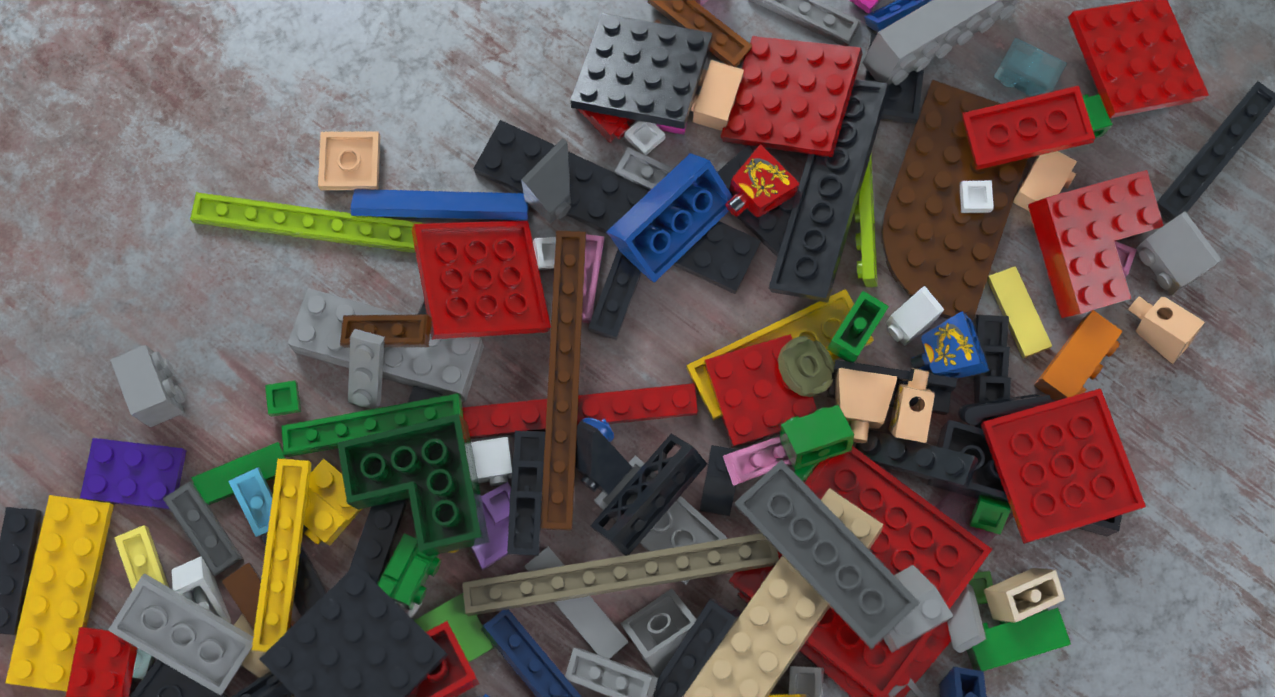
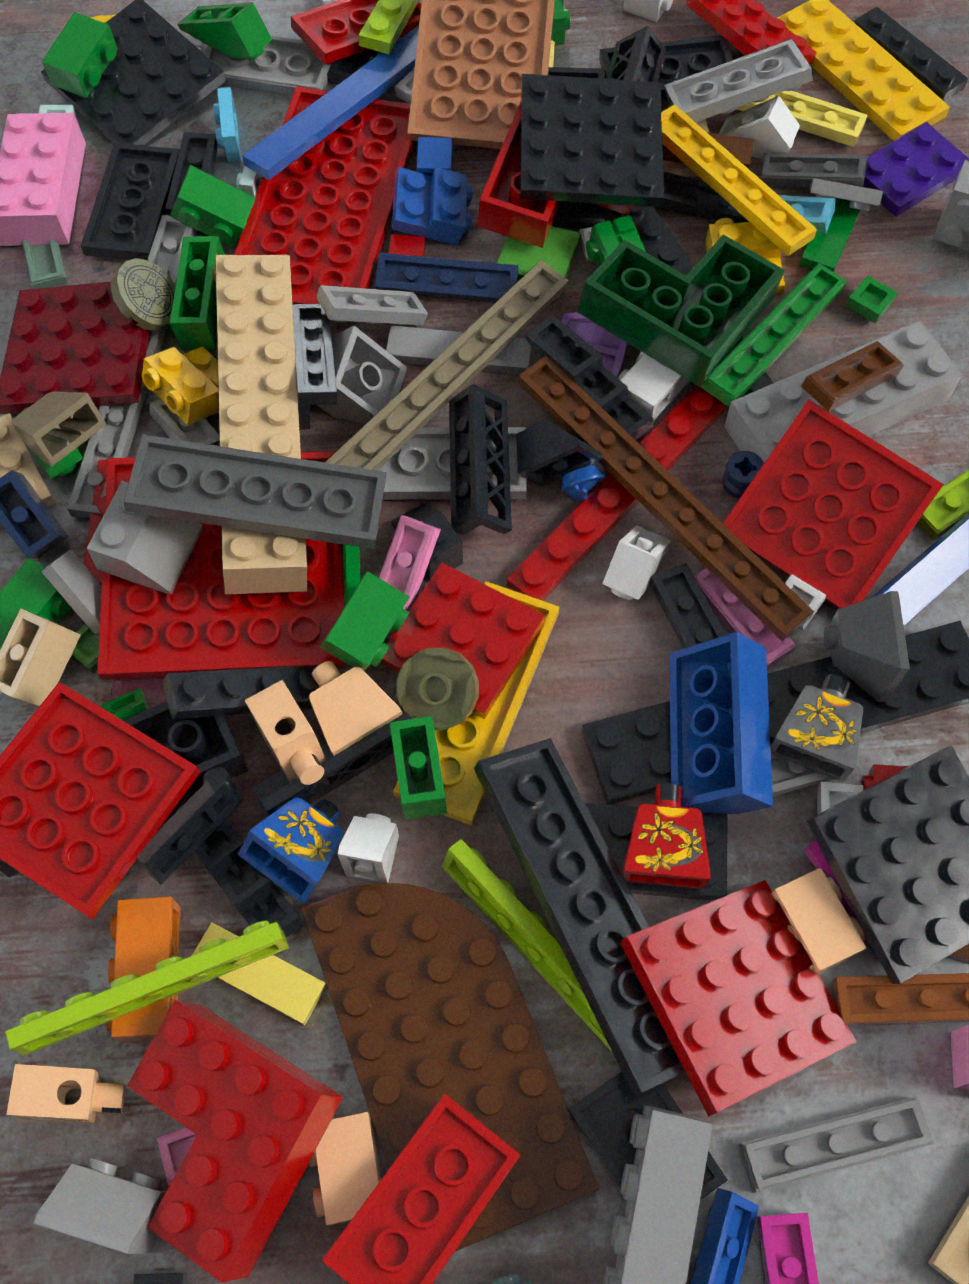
camera: 140 degrees right, 10 degrees down
light grey plate [348,329,385,409] -> none
white plate [959,181,994,213] -> none
none -> lime plate [5,921,289,1056]
none -> white slope [602,526,672,600]
none -> dark blue wheel [722,451,764,499]
none -> flat silver torso [770,674,863,782]
none -> light grey plate [809,178,883,211]

